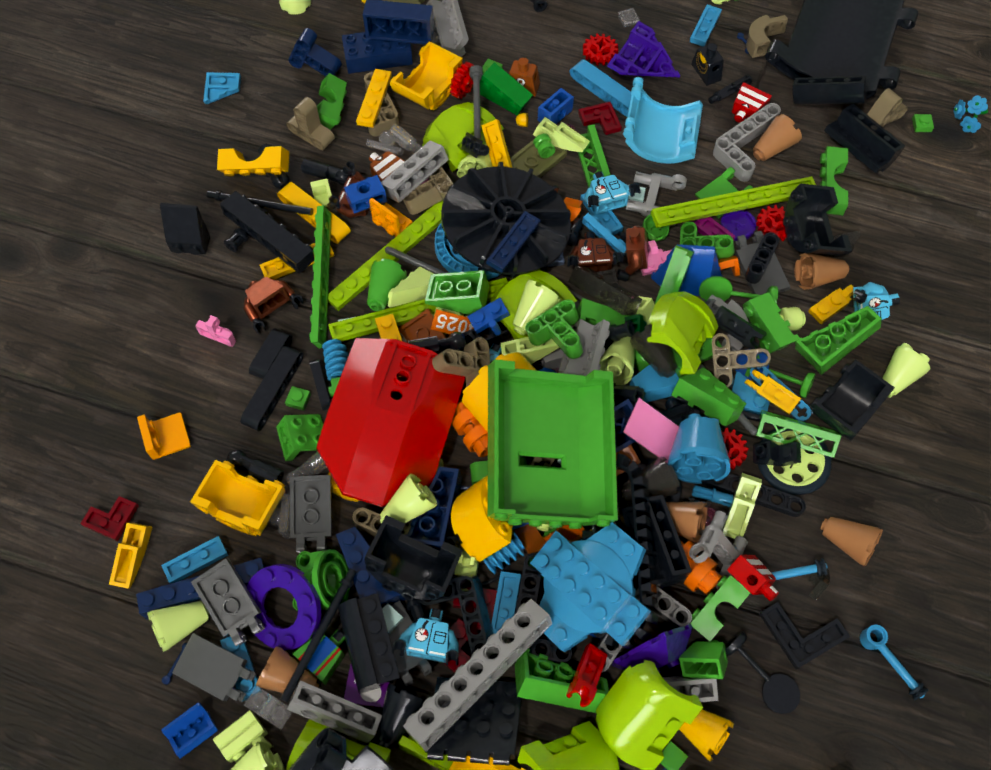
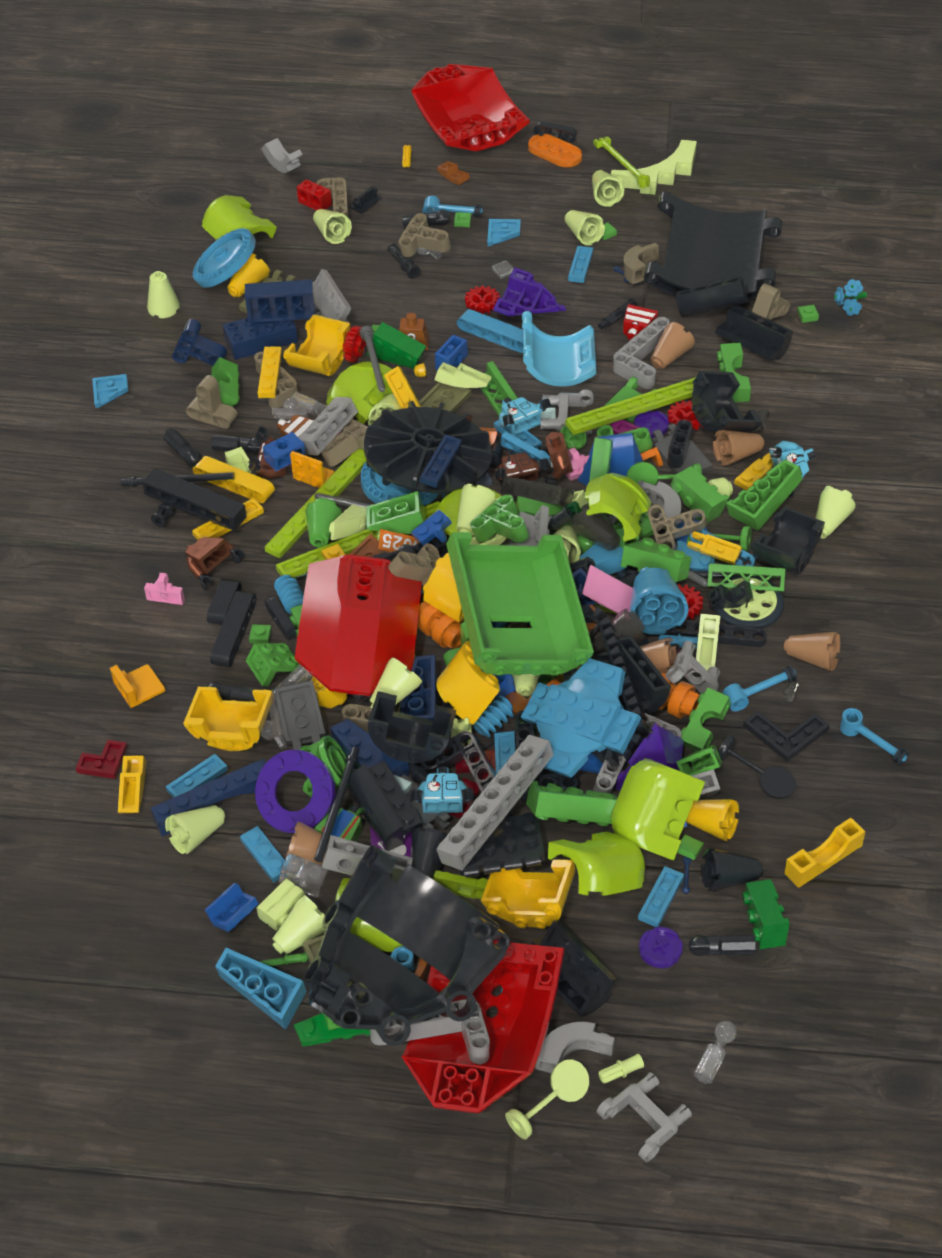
camera: 10 degrees left, 15 degrees down
black slope [160,203,210,255] -> none
dark blue hinge [162,643,187,685] -> none
dark grey tile [172,633,257,702] -> none
dark grey tile [191,558,265,646] -> none
yellow arch [217,146,289,176] -> none
bright green plate [309,205,331,349] -> none
black hinge [461,132,489,158] -> none
bright green wheel [533,133,556,158] -> none
red plate [566,643,608,707] -> none
dark red plate [578,102,622,135] -> none
black torso [691,43,724,86] -> none
black plate [715,306,767,349] -> none
red torso [727,555,779,601] -> none

